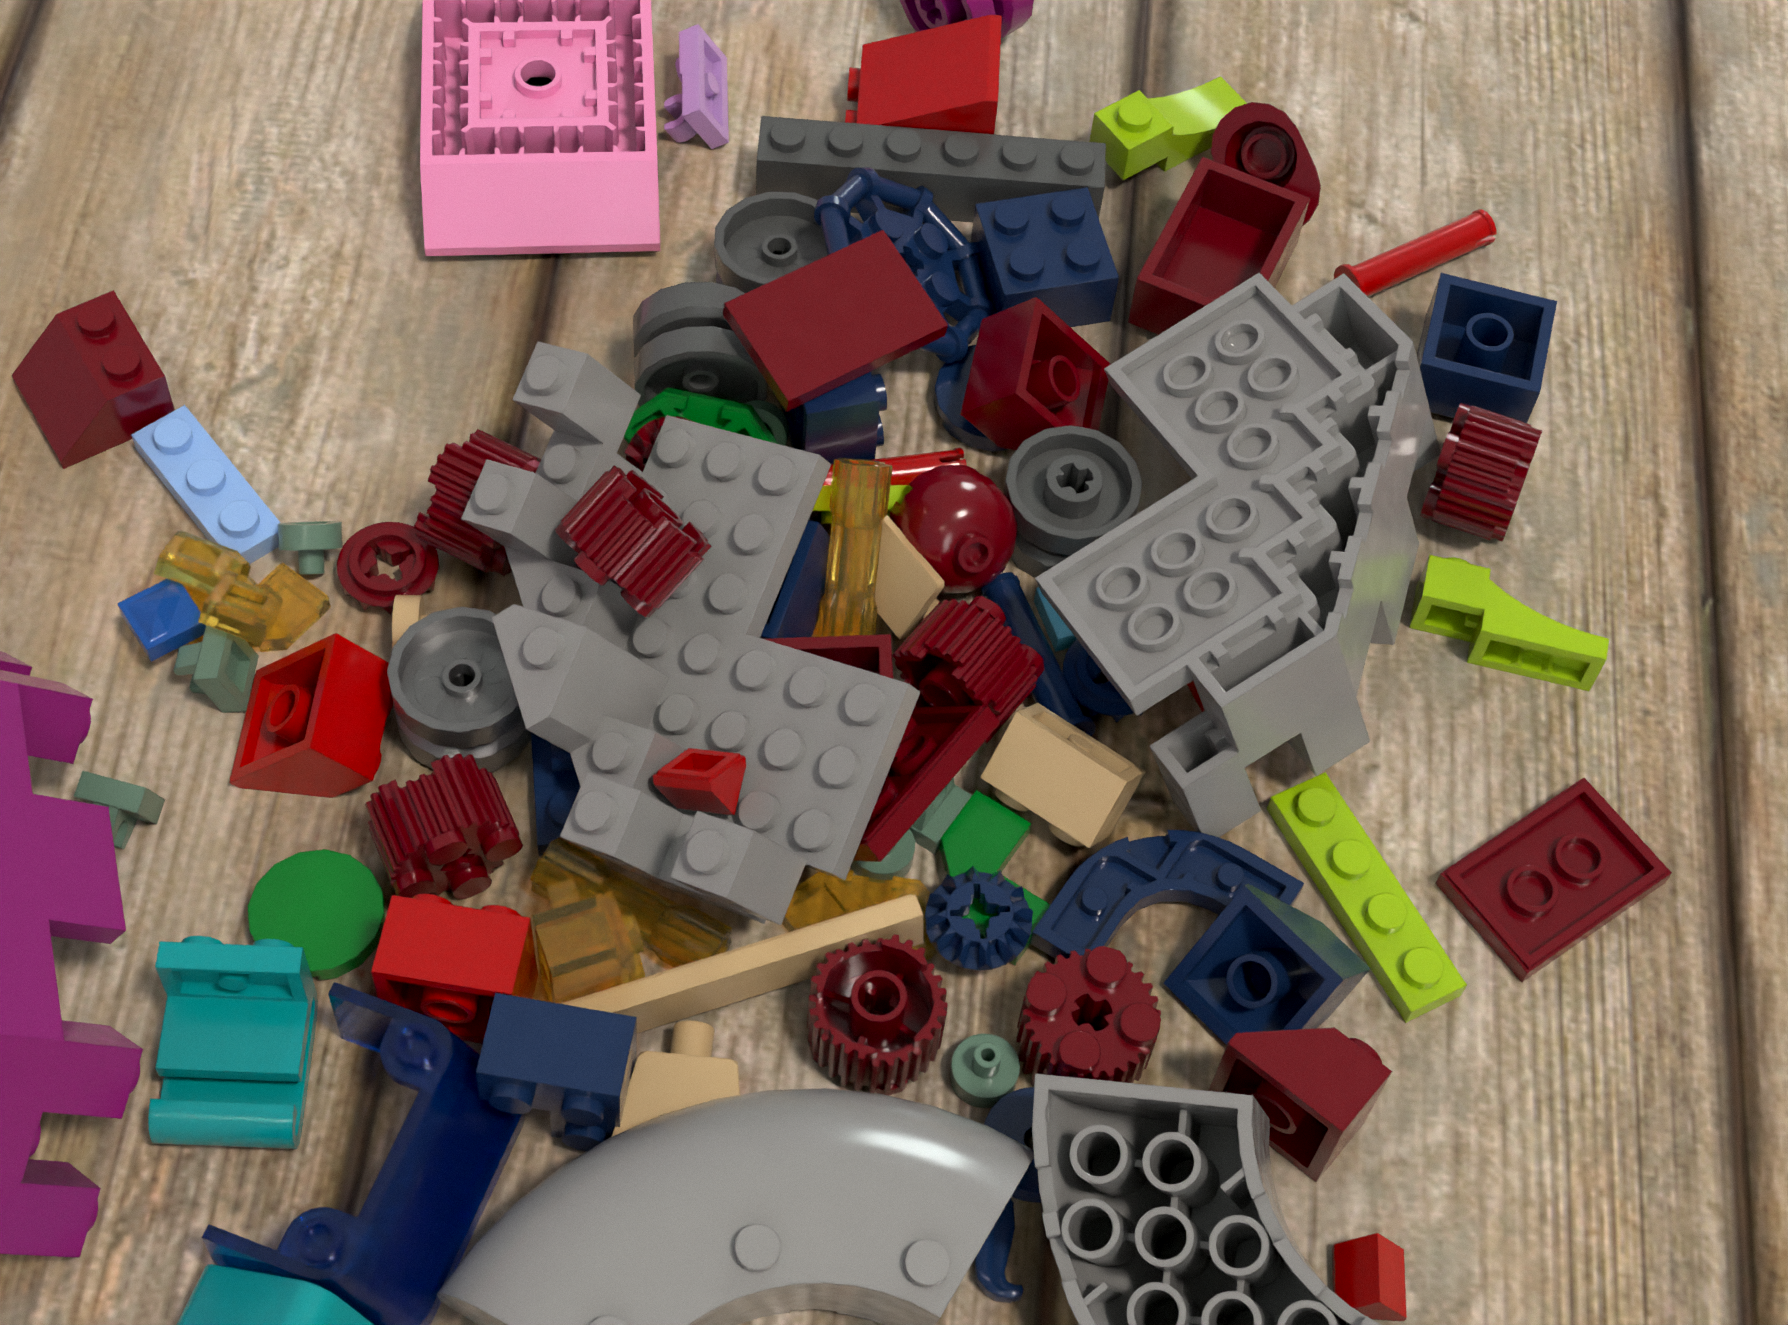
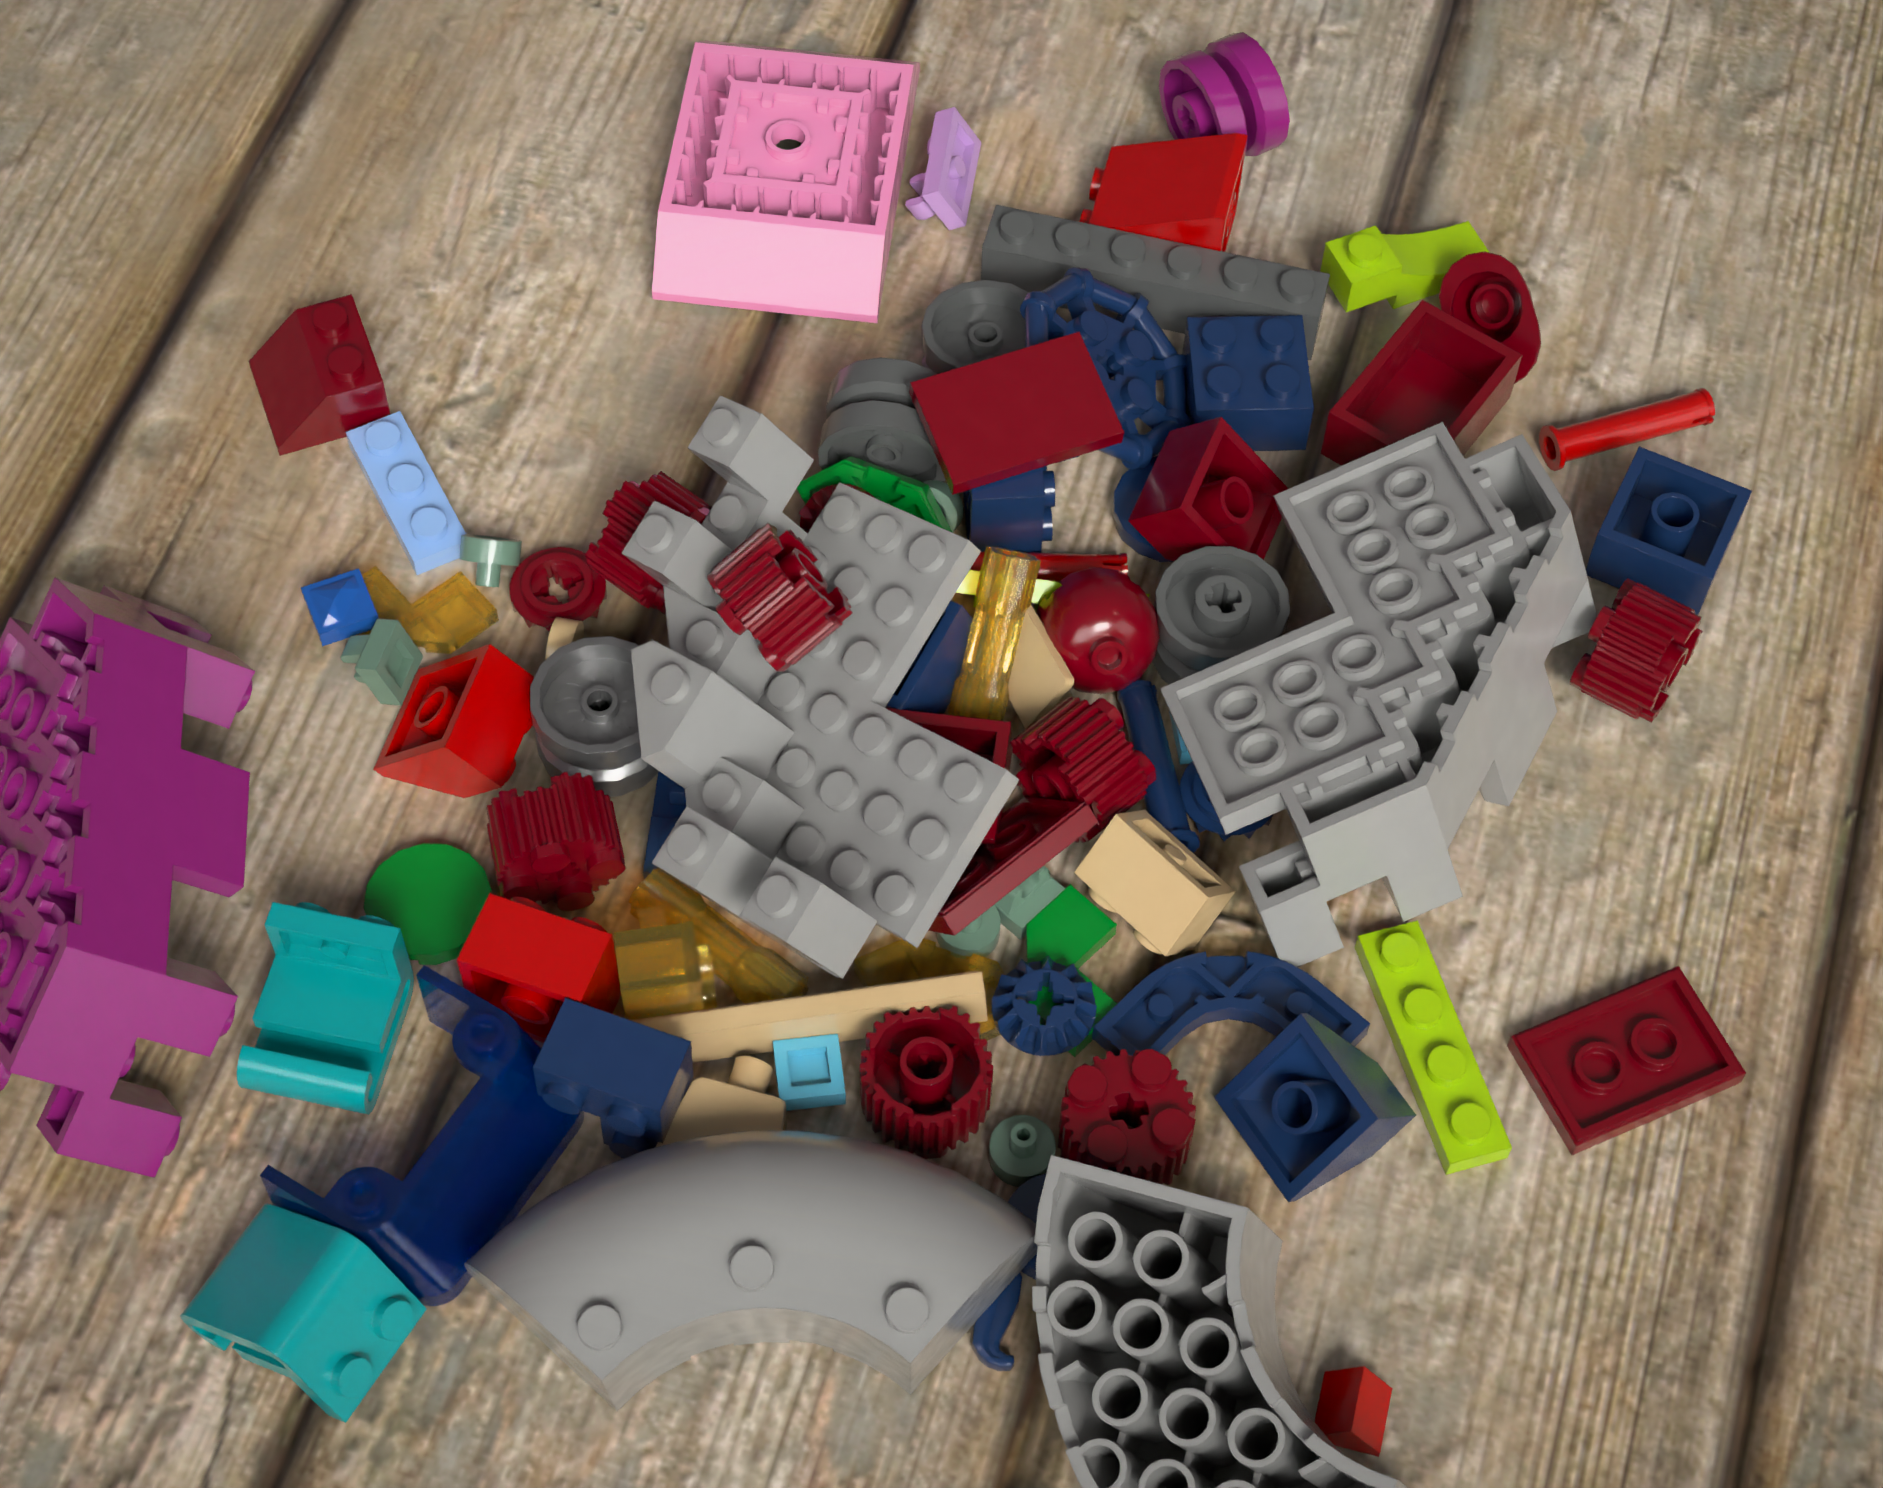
camera: 15 degrees right, 0 degrees up
sand green tile [74,771,165,849] -> none
clear yellow tile [154,530,283,645] -> none
red slope [653,748,746,815] -> none
dark red slope [1208,1027,1393,1182] -> none
lime slope [1409,554,1609,691] -> none
none -> medium azure plate [773,1034,846,1111]

